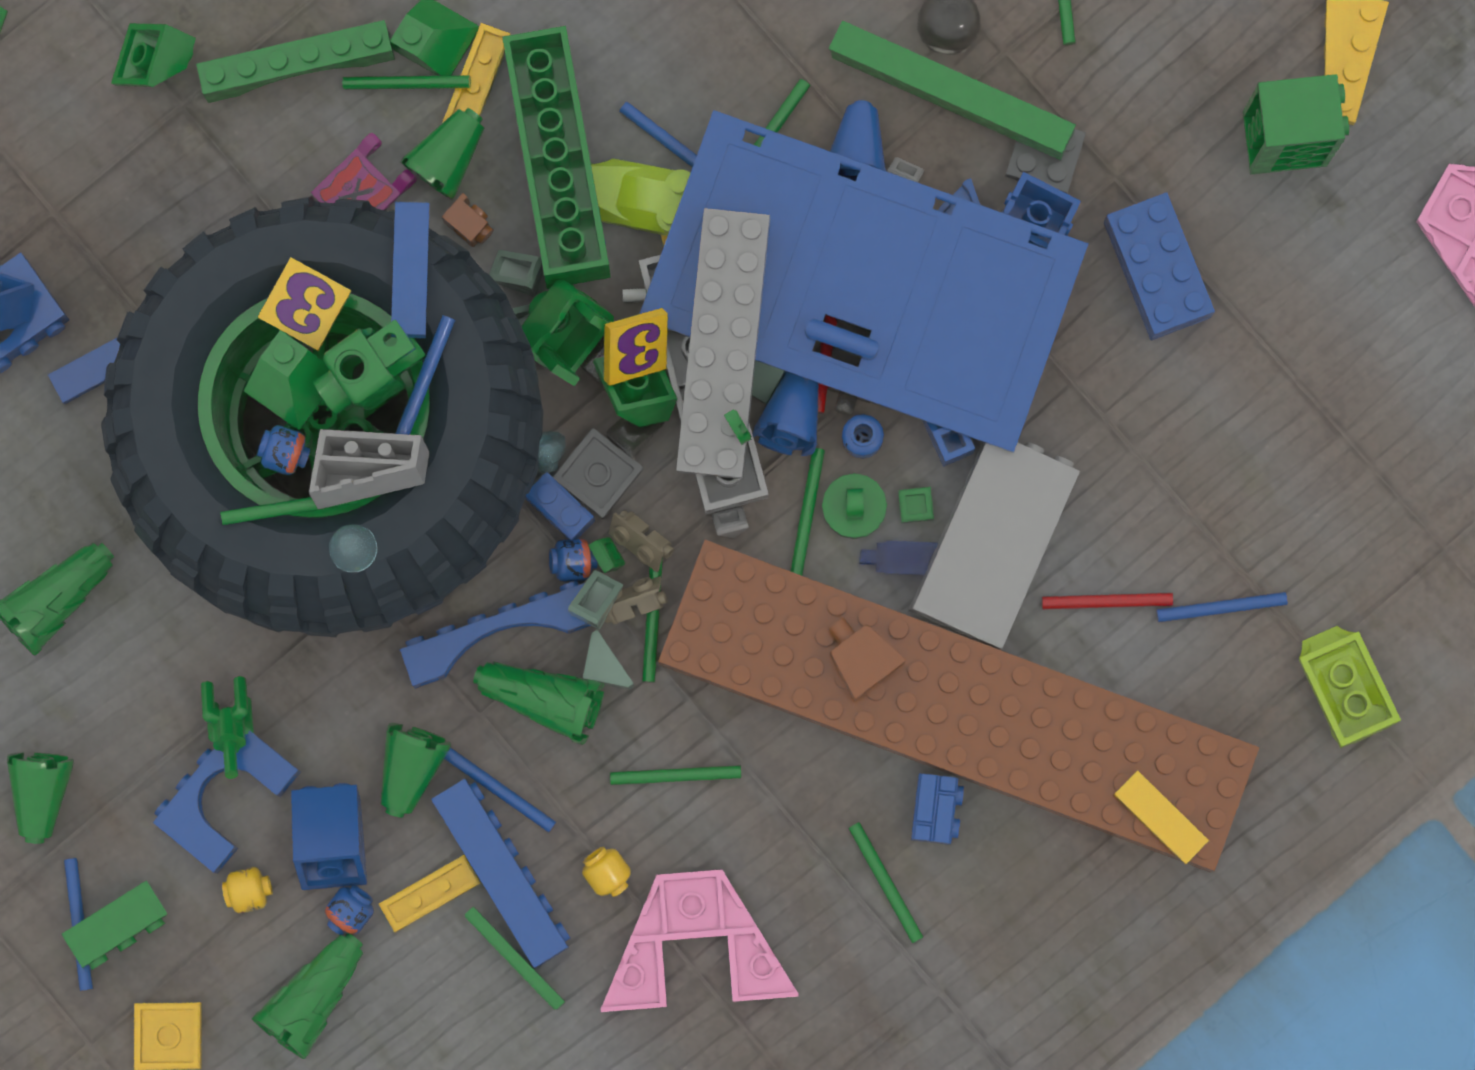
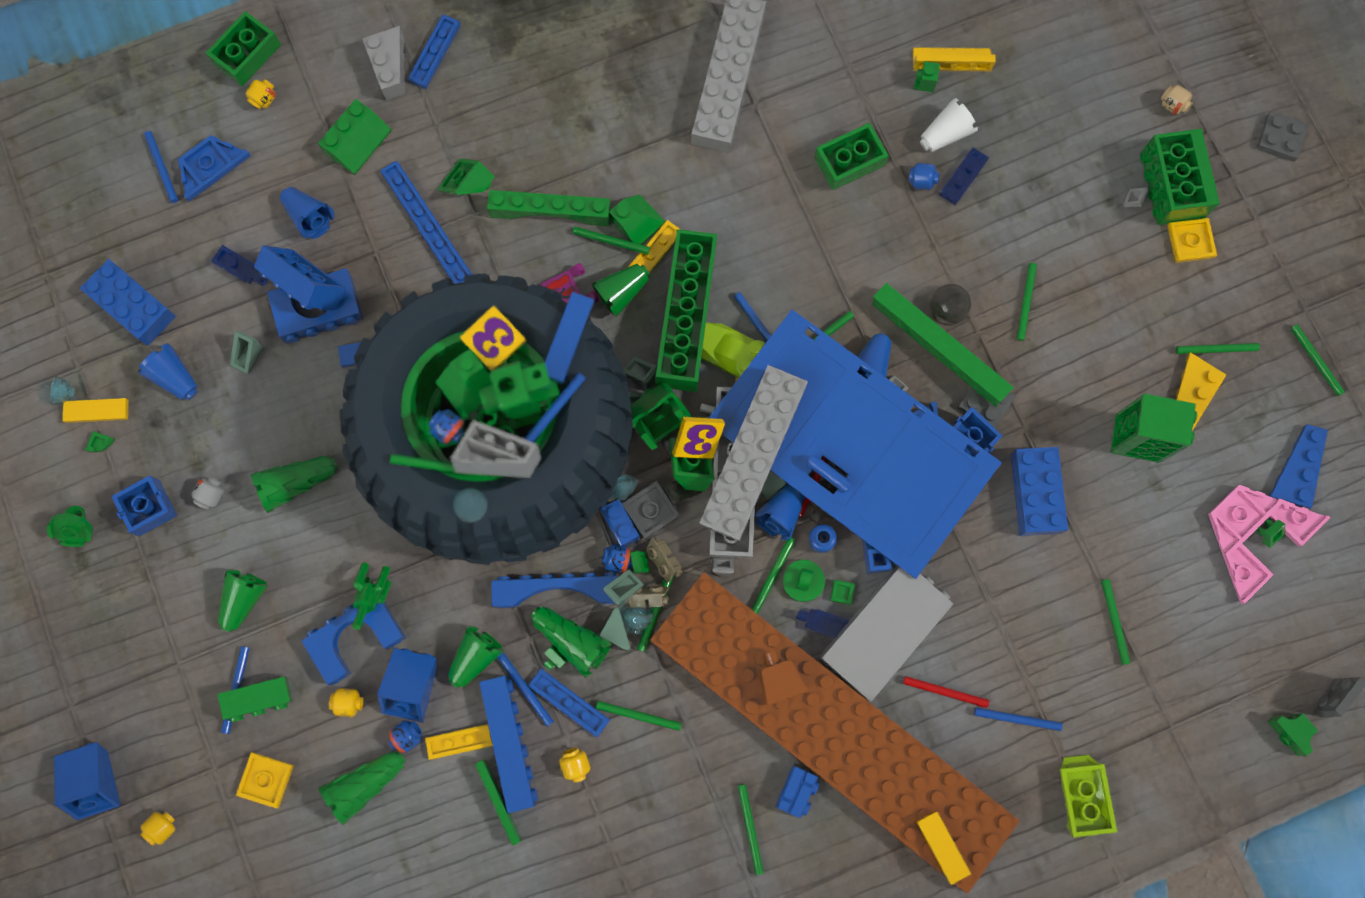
camera: 15 degrees right, 5 degrees down
dark orange brick [442,193,494,247] -> none
bright pink wing [601,870,798,1012] -> none
green tile [724,409,752,445] -> none
none -> blue tile [380,160,472,283]
none -> blue tile [528,668,610,738]
none -> green tile [544,646,568,671]
none -> clear light blue brick [623,607,653,634]
none -> green bar [1101,579,1130,665]

